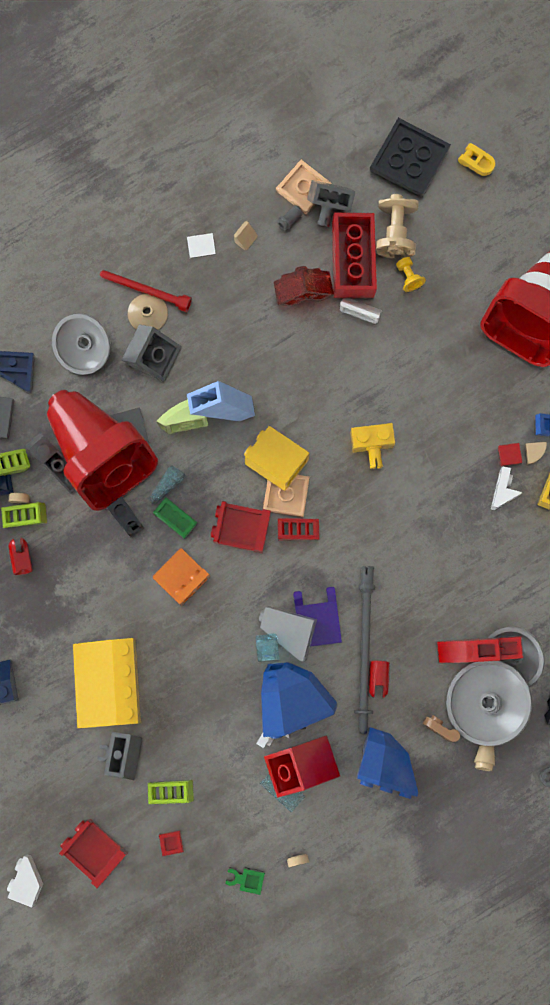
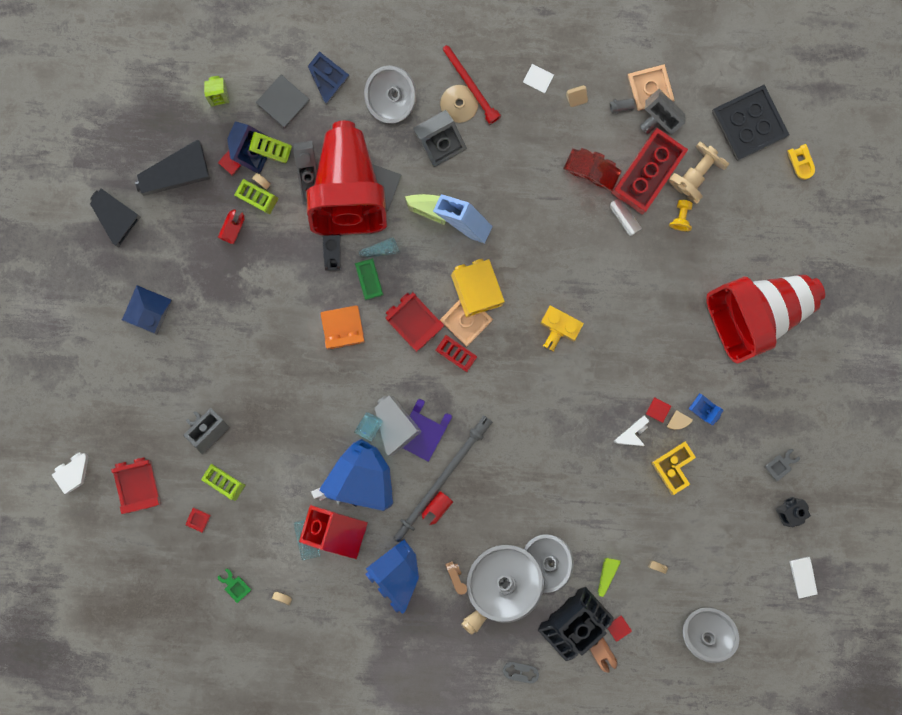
camera: 30 degrees right, 5 degrees up
yellow slope [73,638,141,728] -> none
red slope [437,636,523,663] -> none

